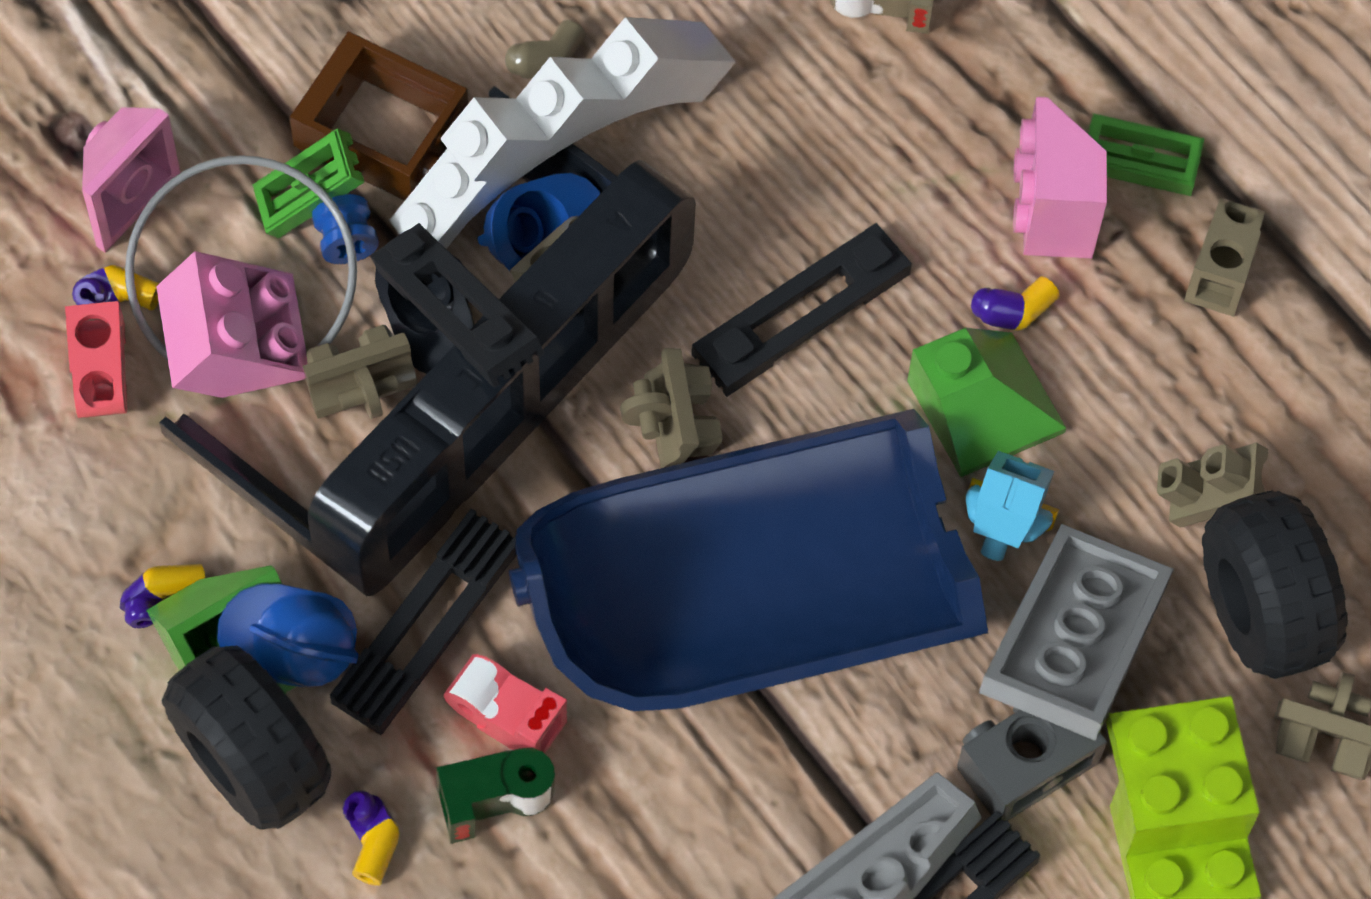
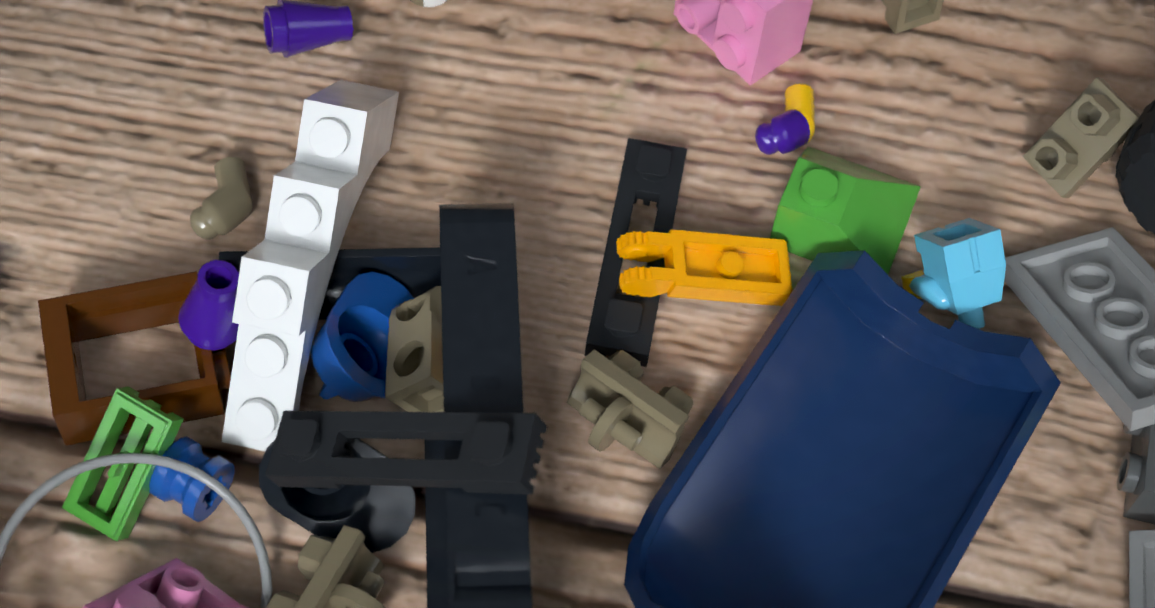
camera: 45 degrees left, 5 degrees down
none -> dark purple cone [178,260,239,350]
none -> light orange hinge [616,229,793,306]

